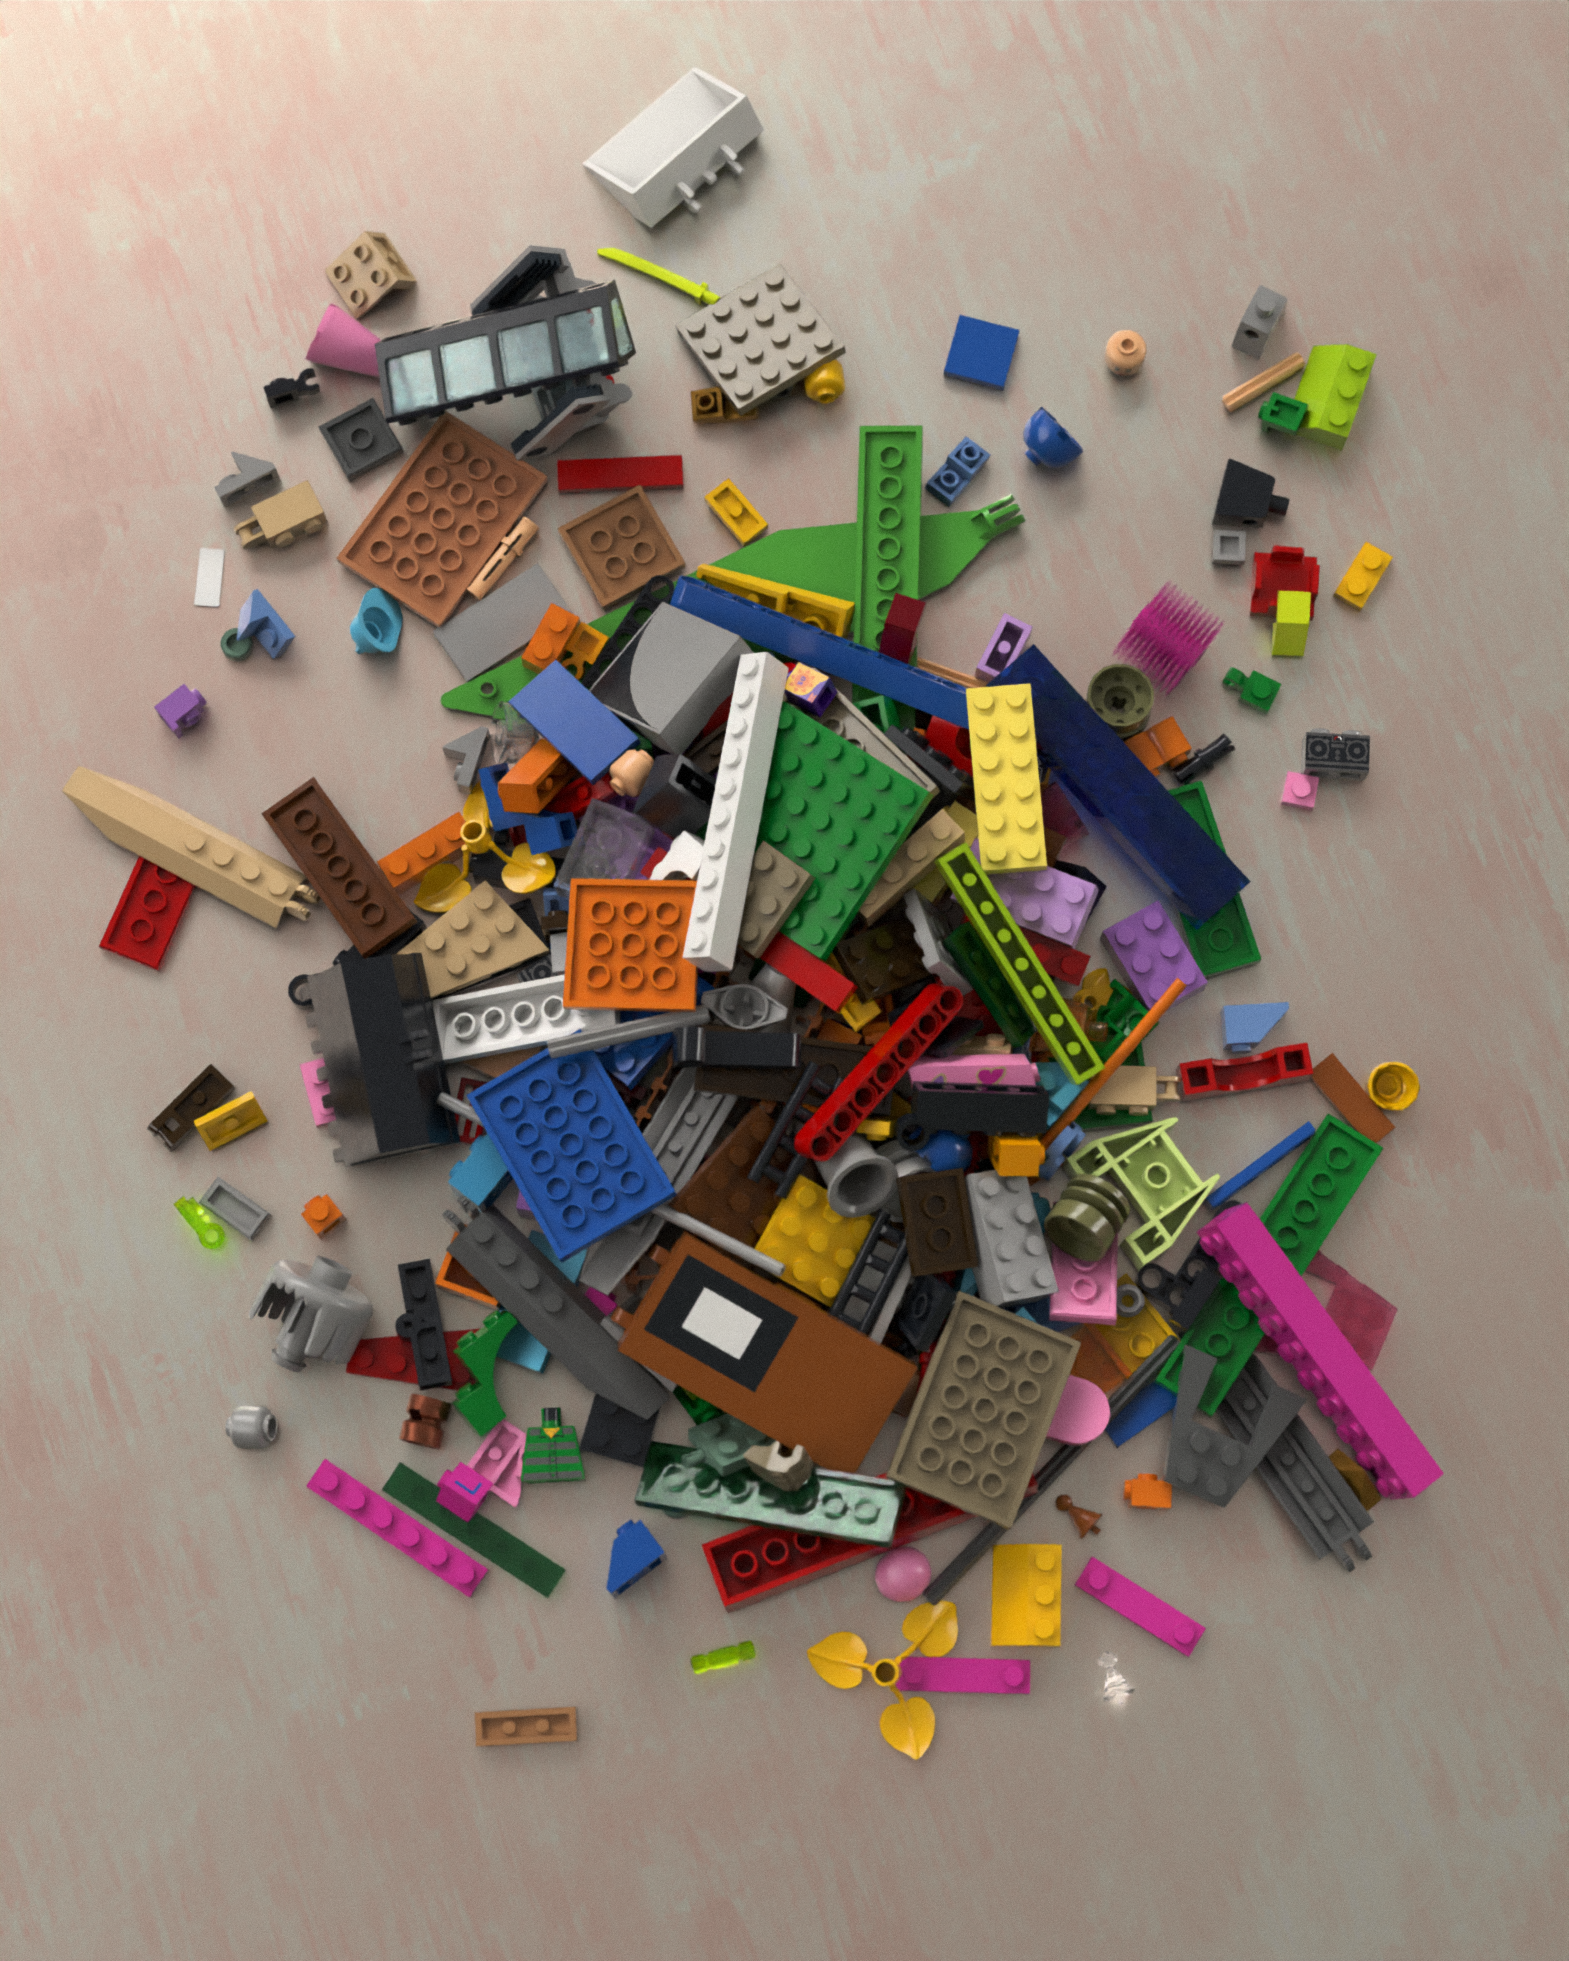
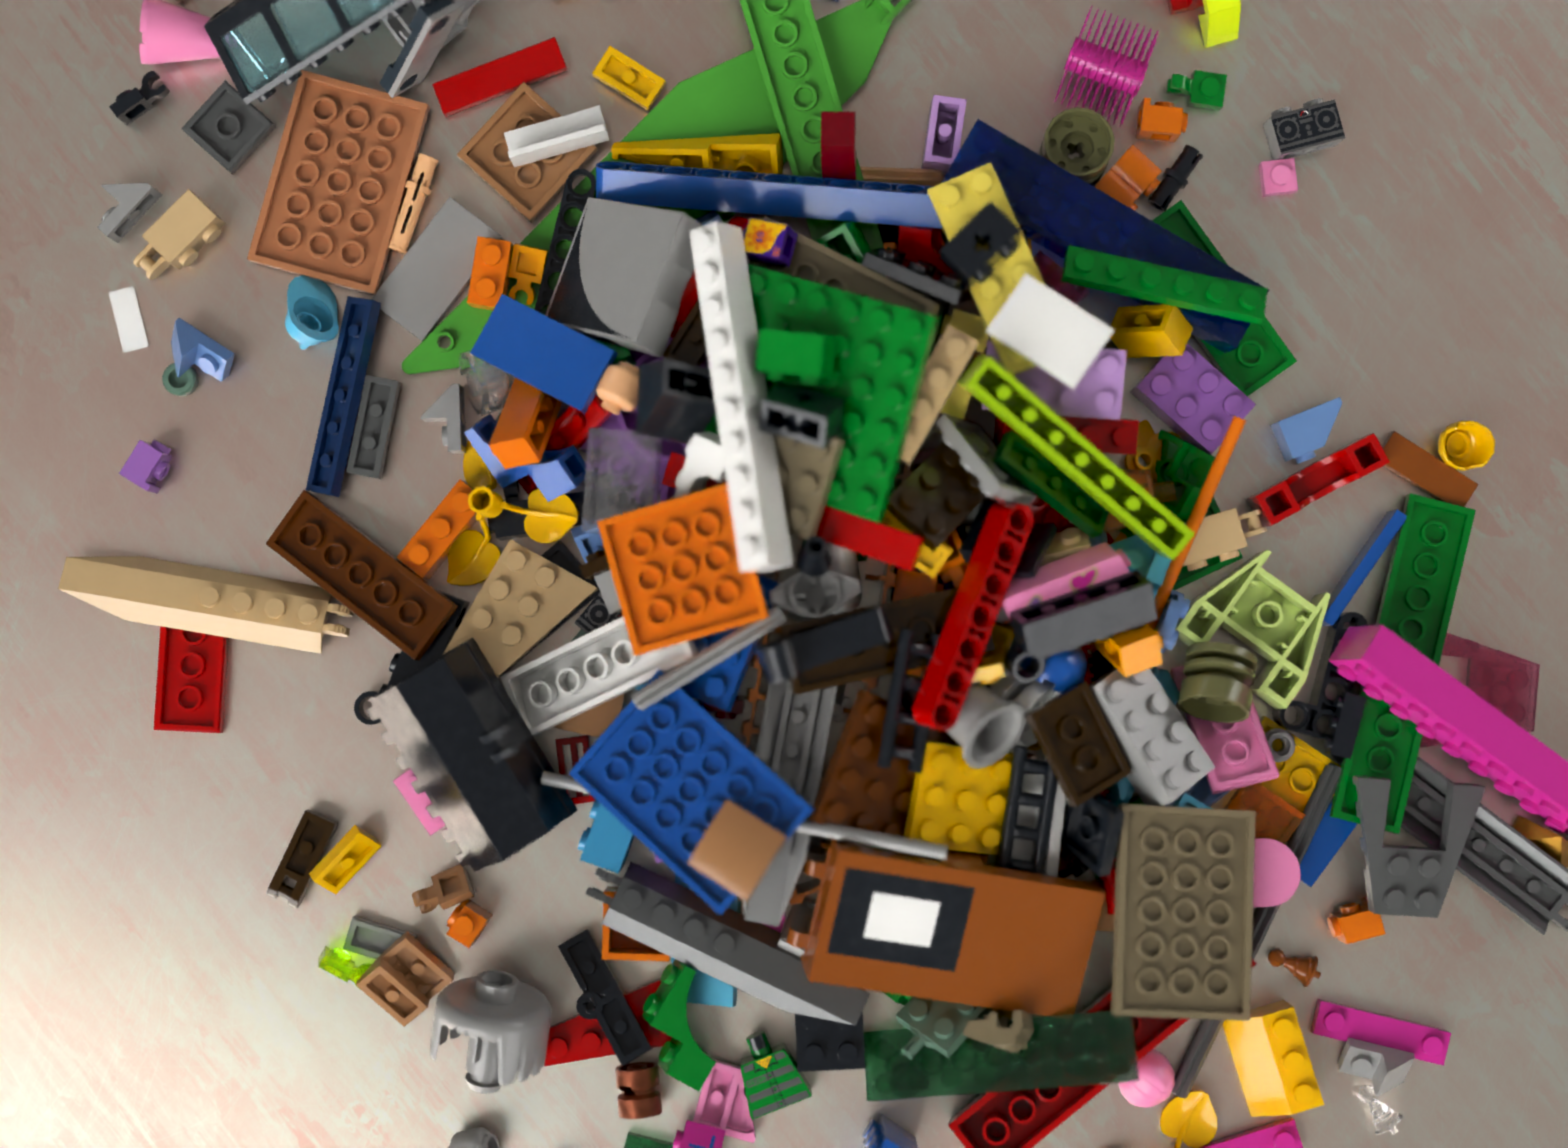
camera: 15 degrees left, 10 degrees up
none -> dark blue plate [306,296,381,497]
none -> dark grey plate [346,375,401,479]
none -> medium nougat slope [356,931,455,1027]
none -> medium nougat plate [412,864,475,914]
none -> white panel [504,105,610,167]
none -> medium nougat slope [688,799,787,902]
none -> green brick [755,328,838,385]
none -> brick [760,381,844,449]
none -> black cone [797,536,832,577]
none -> black brick [940,201,1020,288]
none -> white tile [986,273,1114,390]
none -> green plate [1061,245,1268,325]
none -> yellow brick [1110,304,1193,358]
none -> orange brick [1135,97,1188,143]
none -> light grey slope [1337,1037,1415,1096]

